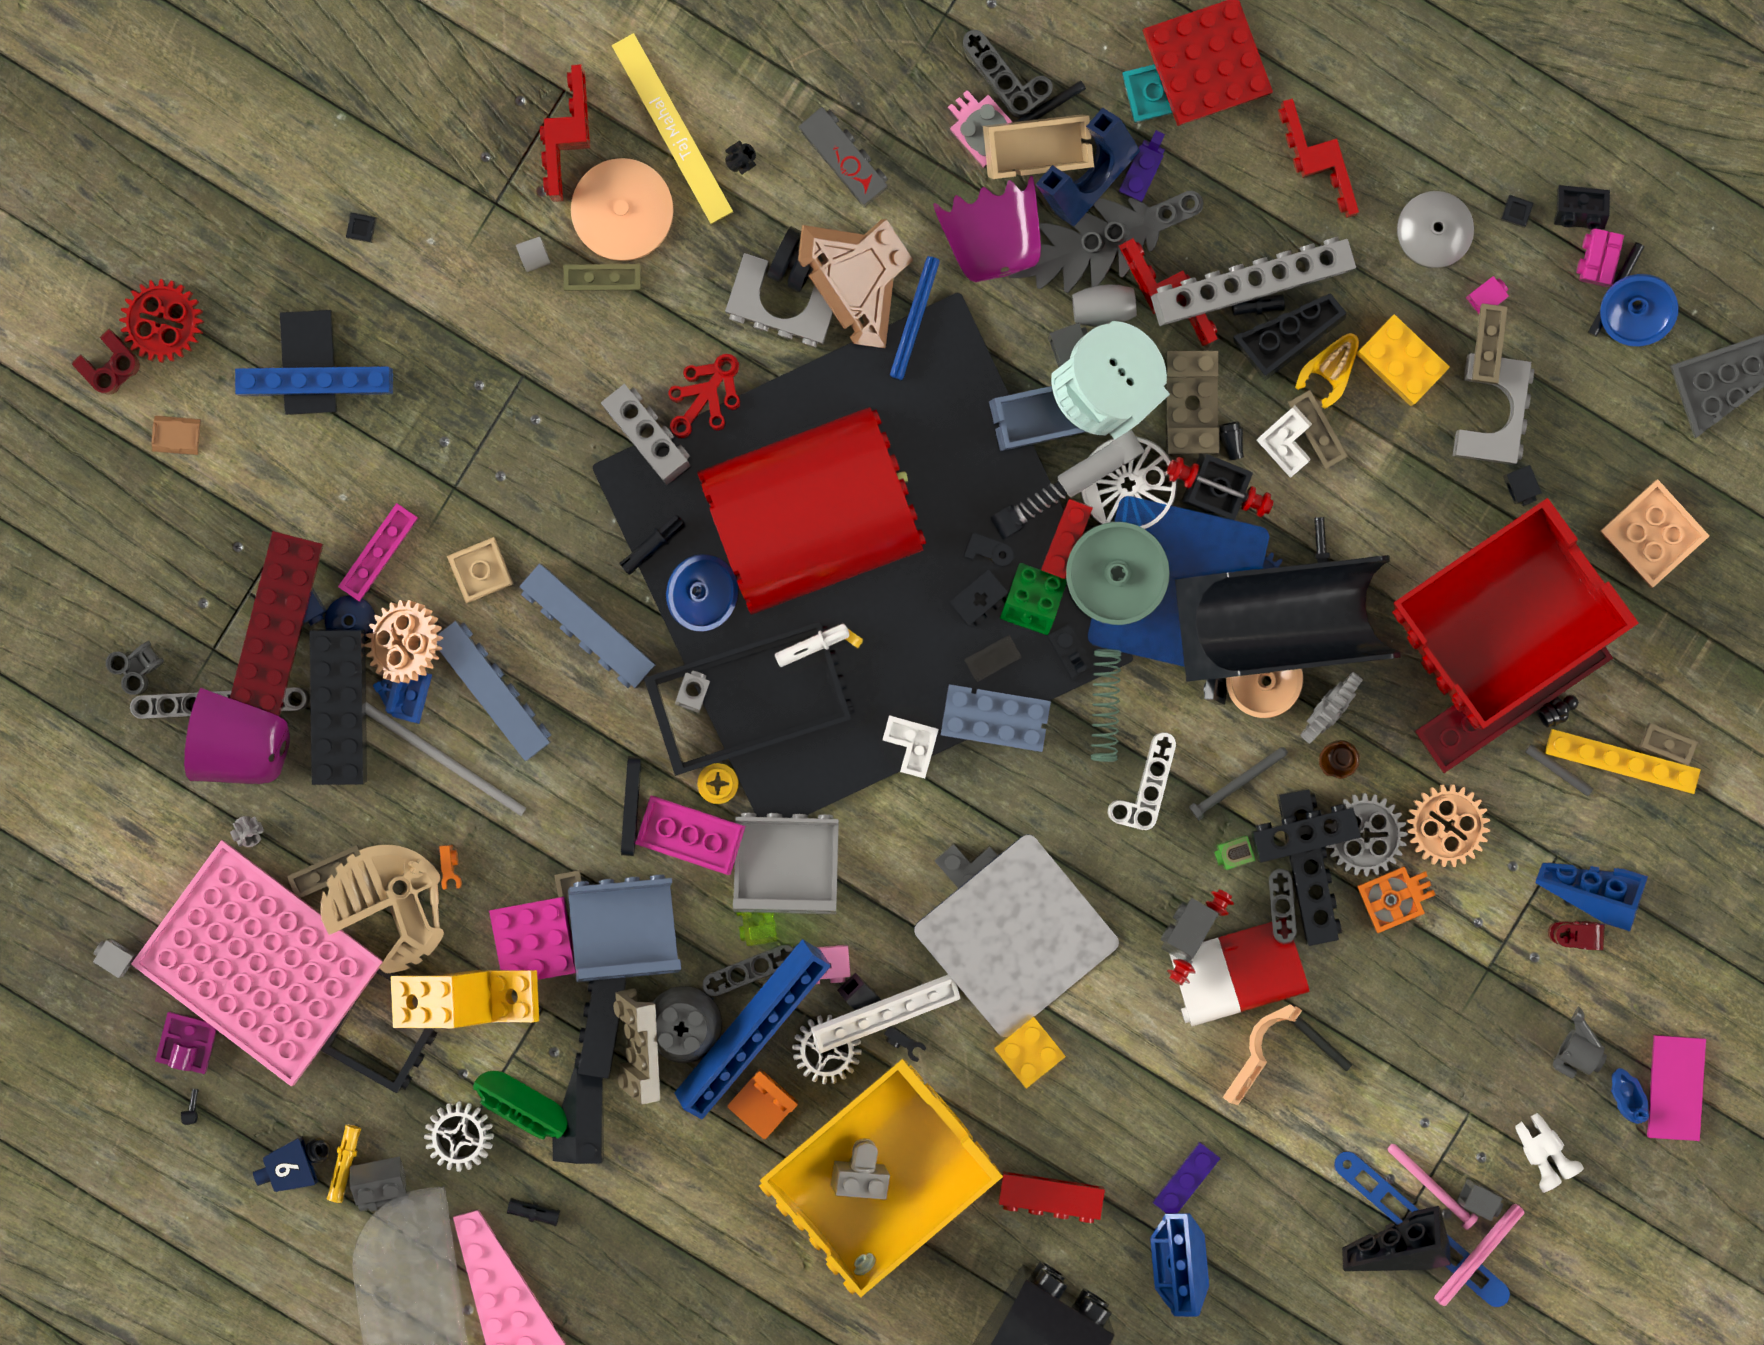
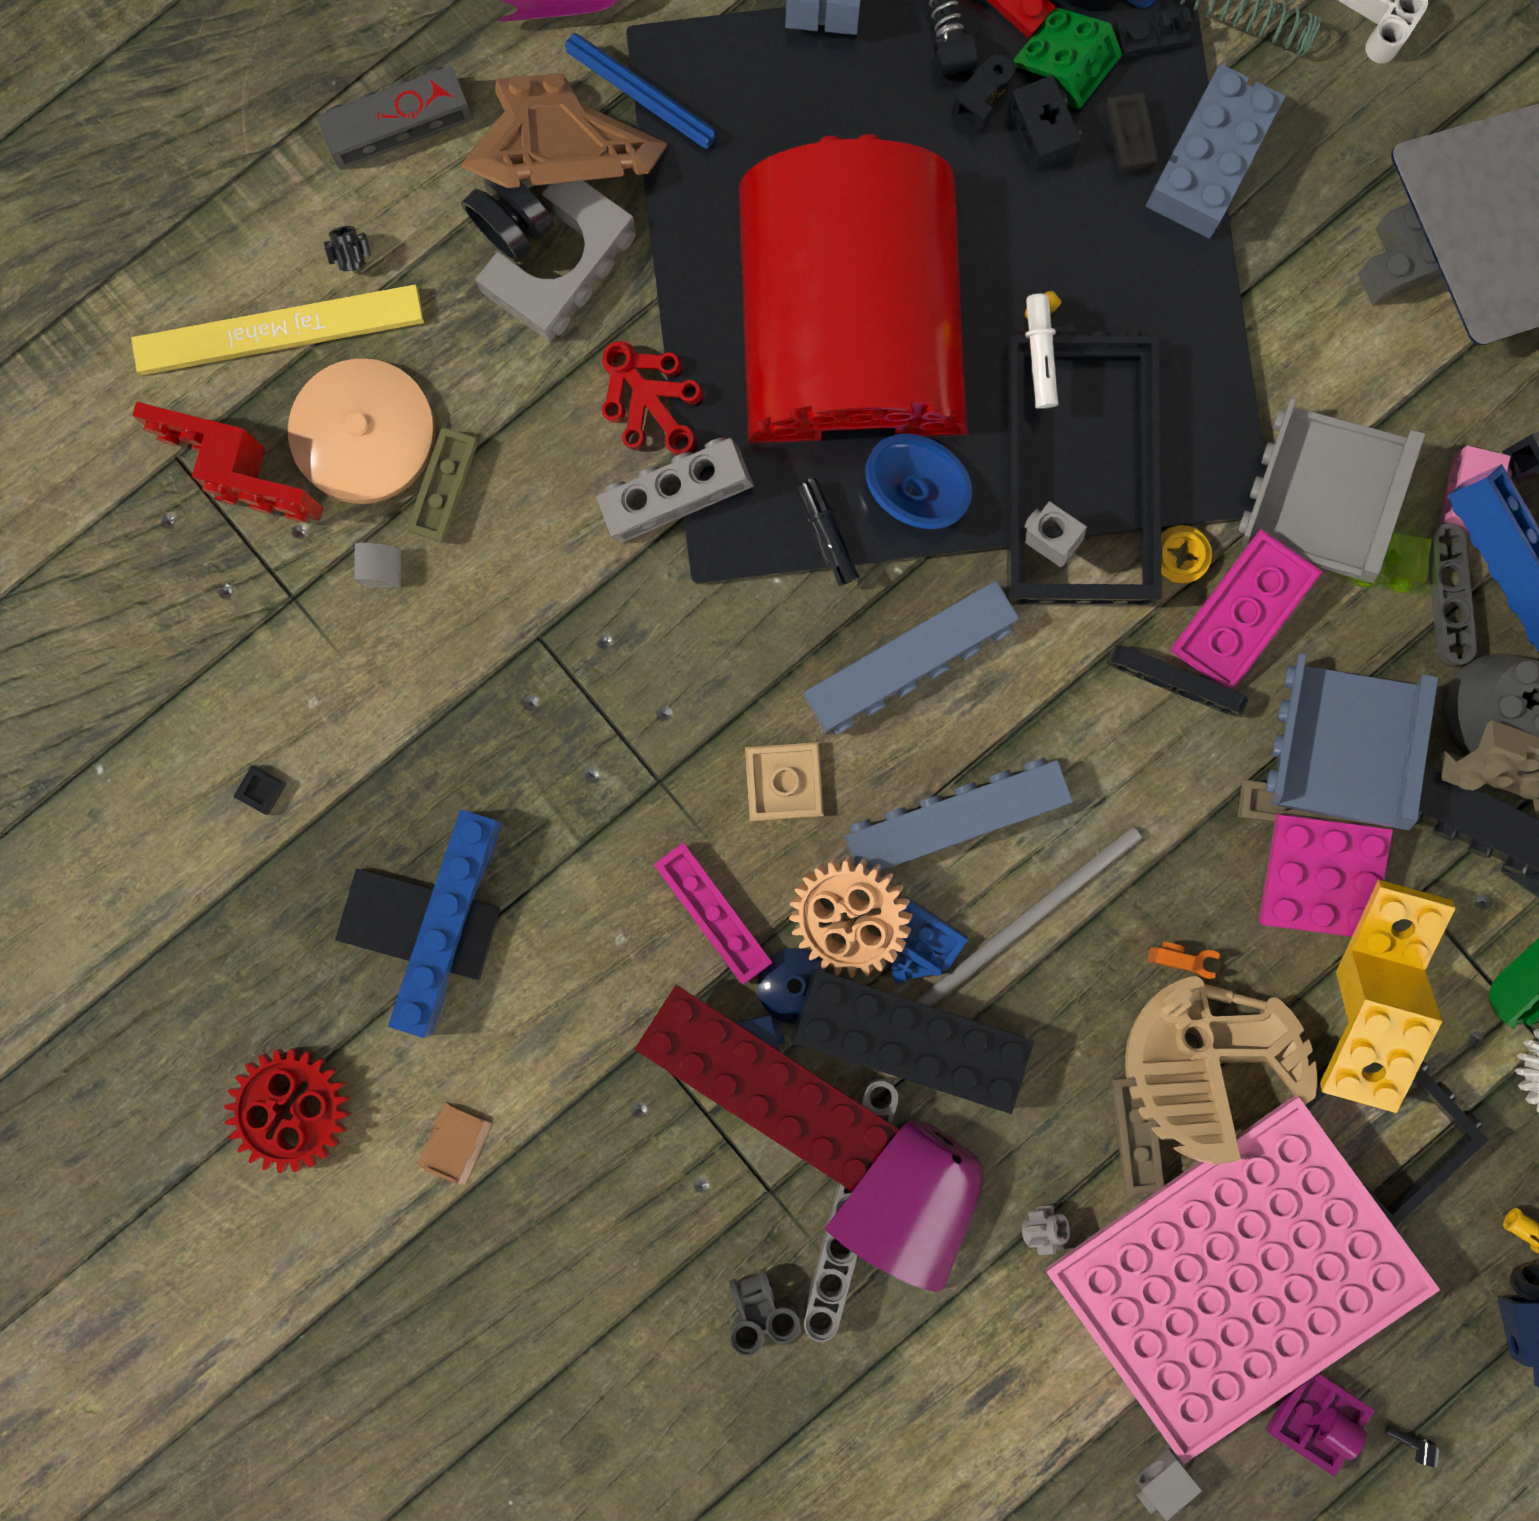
camera: 65 degrees left, 5 degrees down
dark red piece [72,328,140,395] -> none
white plate [883,715,939,779] -> none

